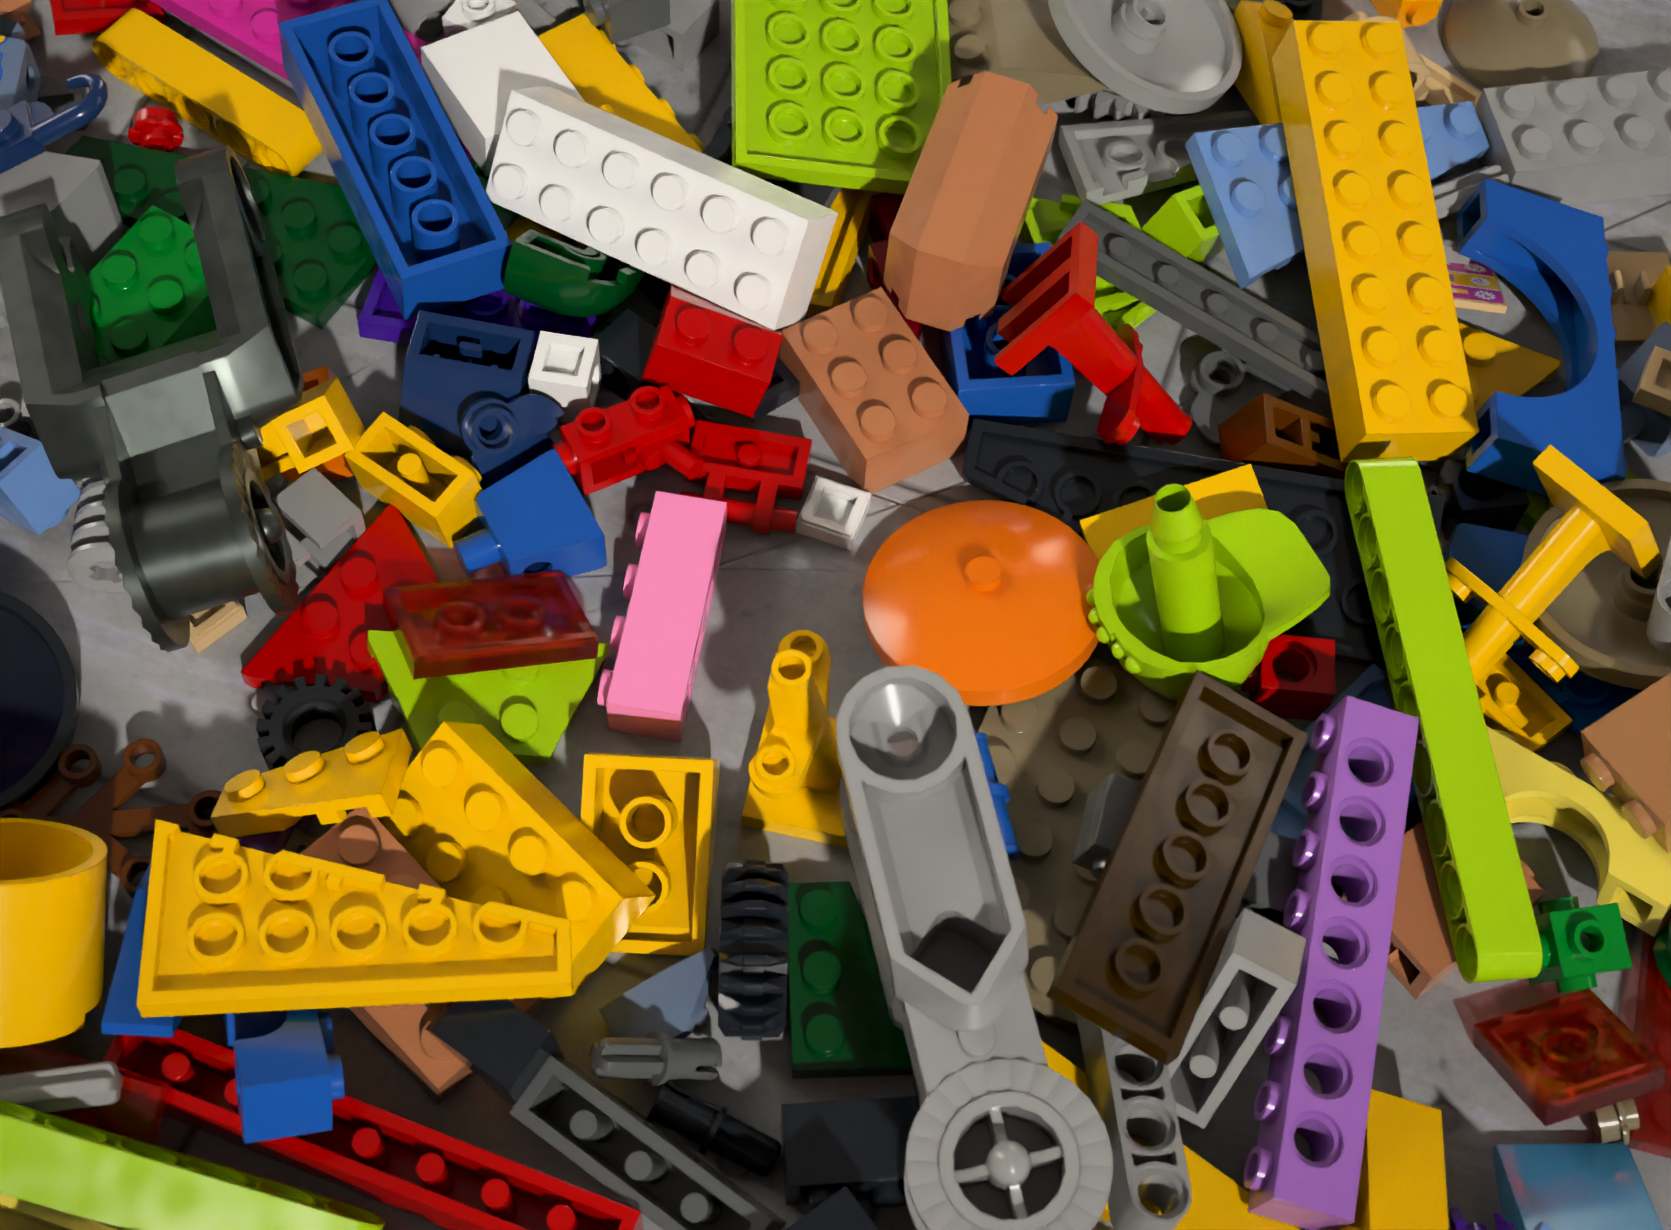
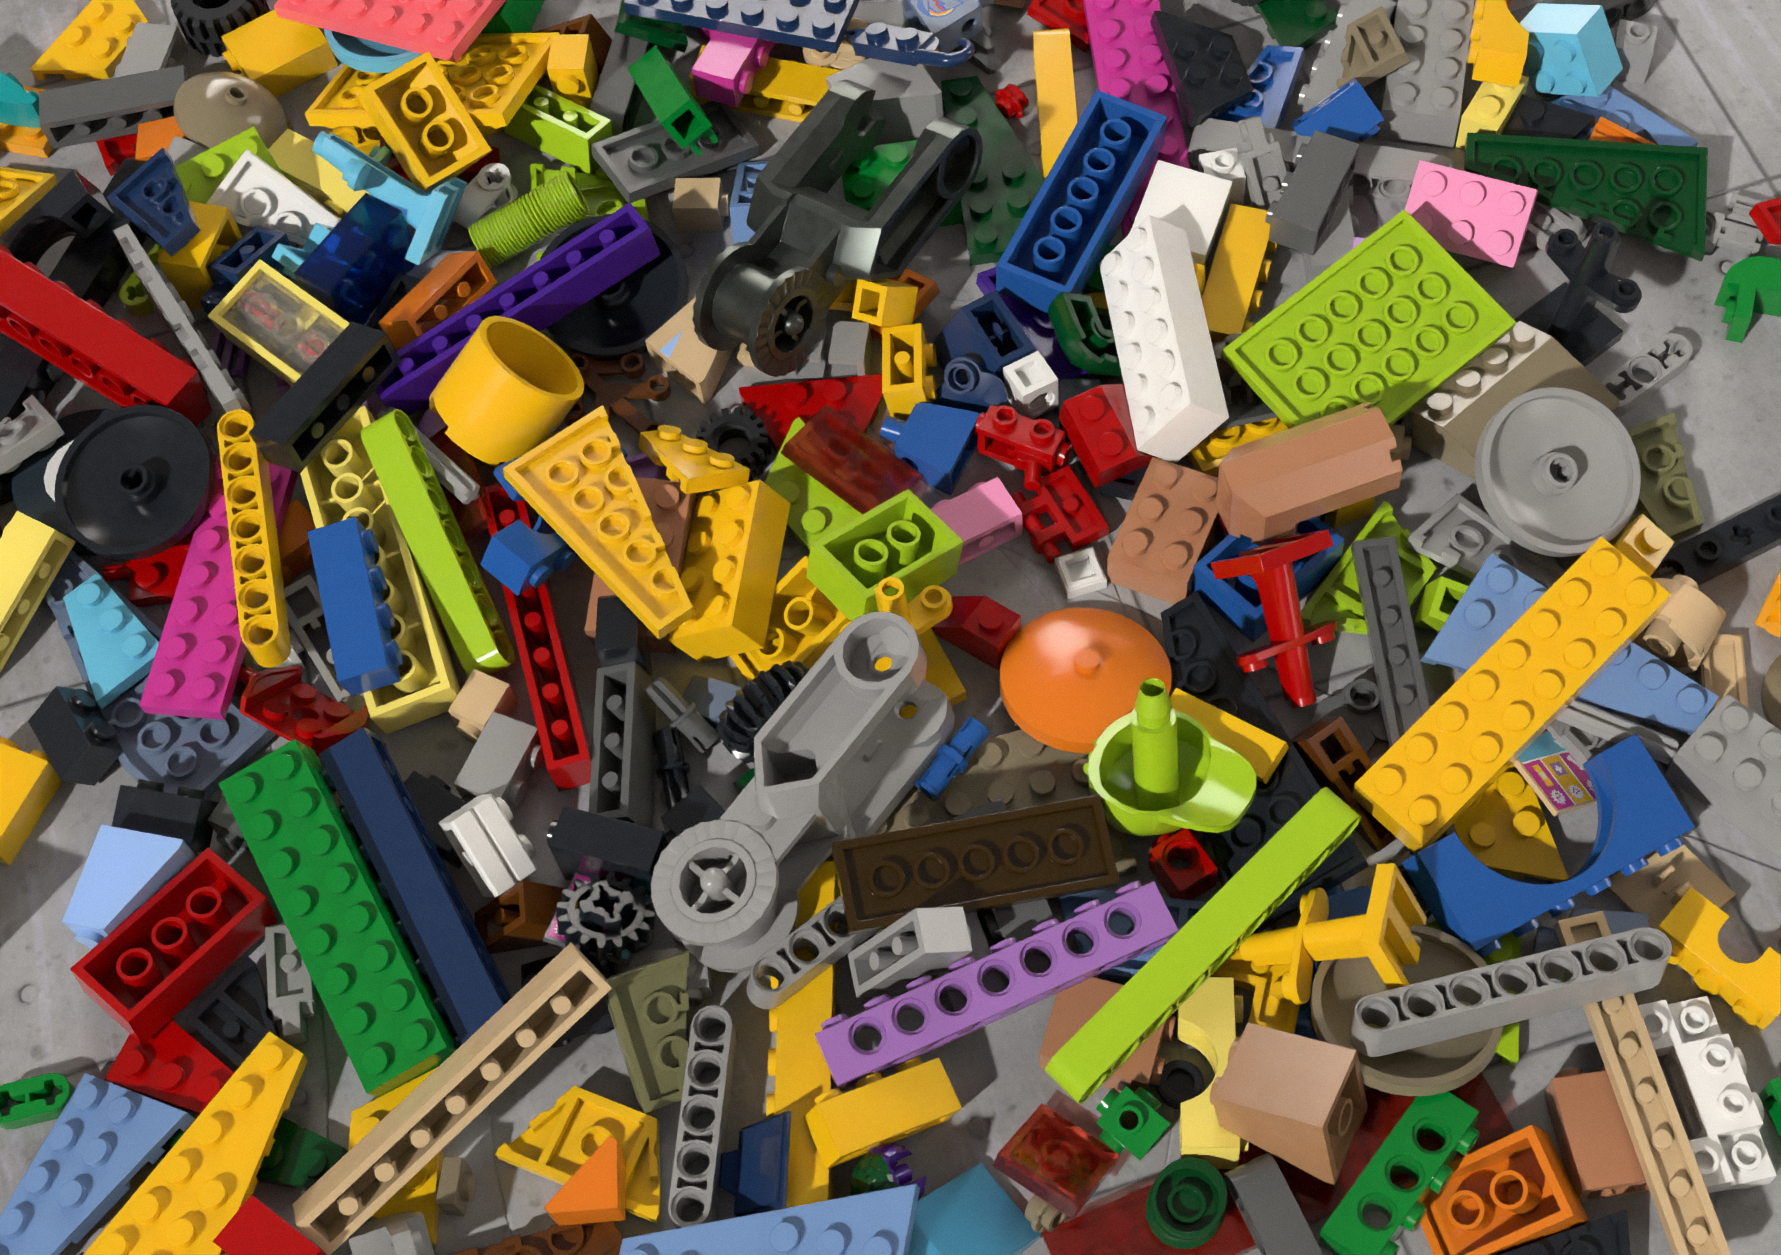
camera: 65 degrees right, 0 degrees up
none -> tan slope [645,297,734,405]
none -> lime brick [806,489,964,621]
none -> red slope [931,596,1021,671]
none -> black tile [1157,1060,1204,1110]

